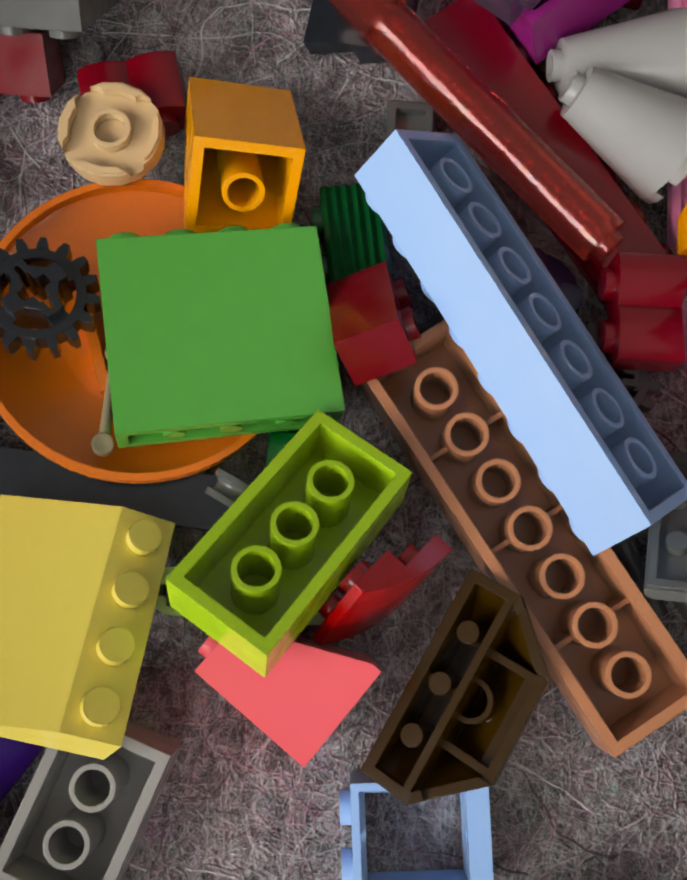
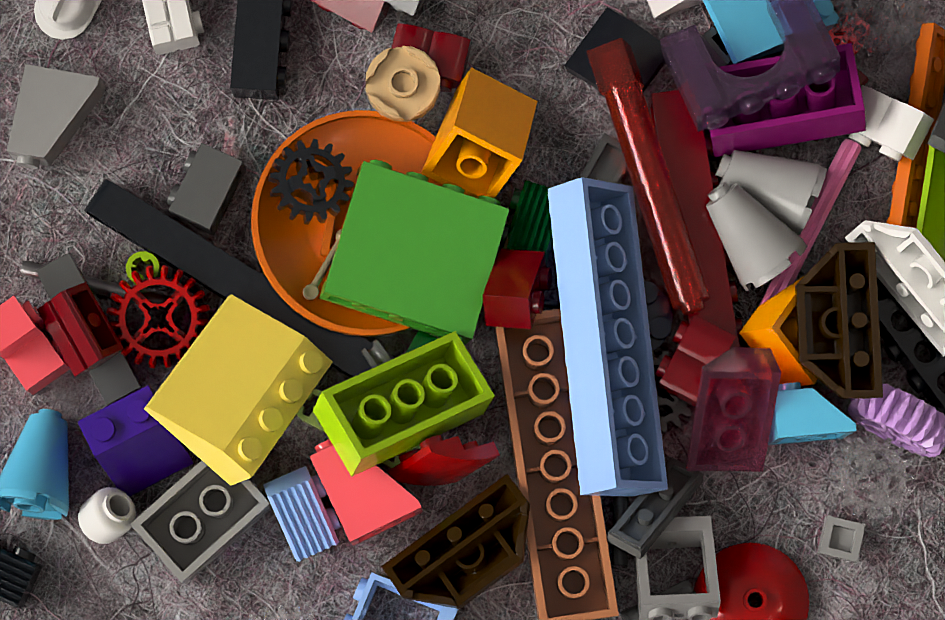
camera: 20 degrees right, 0 degrees up
none -> light blue brick [263,466,341,561]

